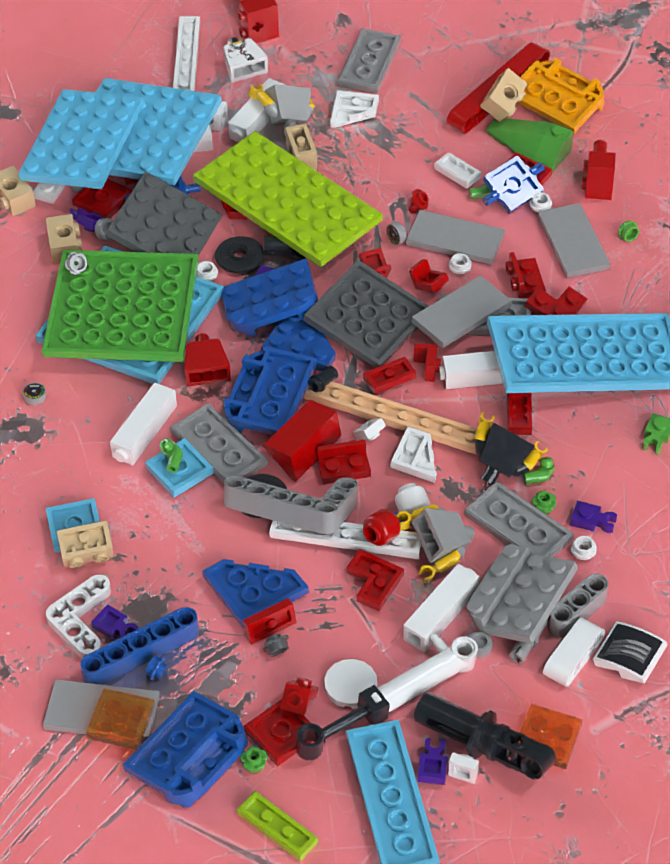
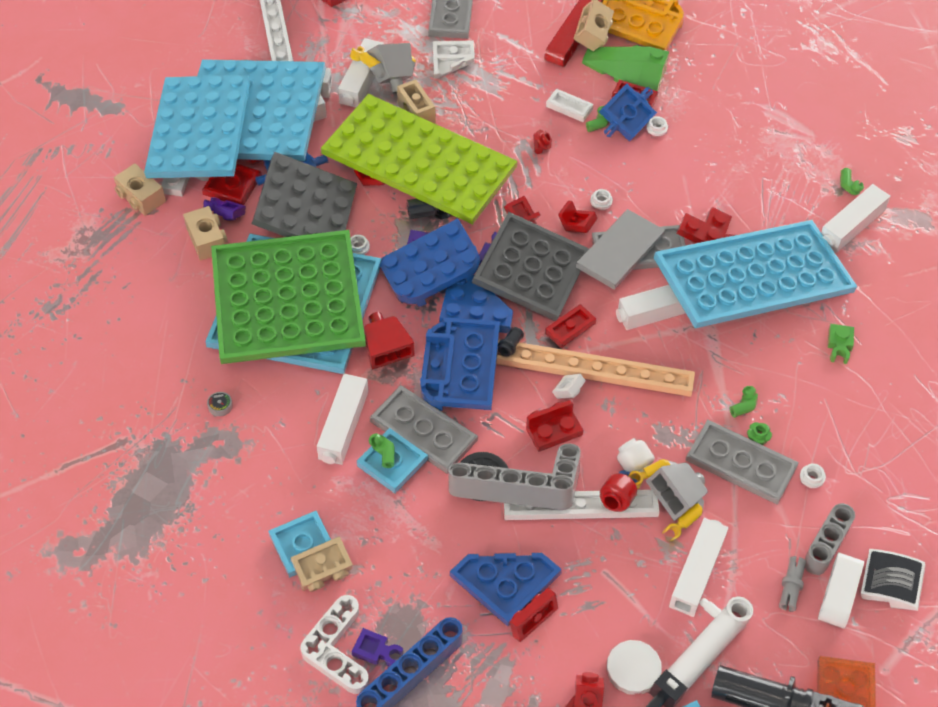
camera: 15 degrees left, 5 degrees up
light grey plate [65,252,87,274] -> none
light grey tile [95,218,113,241] -> none
blue plate [144,655,168,680] -> none
black wheel [215,236,264,273] -> none
white torso [224,37,268,83] -> none
red slope [262,400,342,482] -> none
dark grey plate [263,634,289,656] -> none
red plate [347,549,404,611] -> none
tile [386,221,406,245] -> none
white wing [390,426,437,483] -> none
light grey tile [406,210,505,265] -> none
red bracket [413,343,441,382] -> none
light grey plate [467,544,578,644] -> none
light grey tile [468,631,493,658] -> none
black torso [475,412,548,485] -> none
red bracket [505,252,546,299] -> none
red plate [507,393,532,435] -> none
light grey tile [538,203,610,278] -> none
dark purple plate [570,501,617,533] -> none
red brick [581,140,616,200] -> none
bright green plate [618,221,639,242] -> none

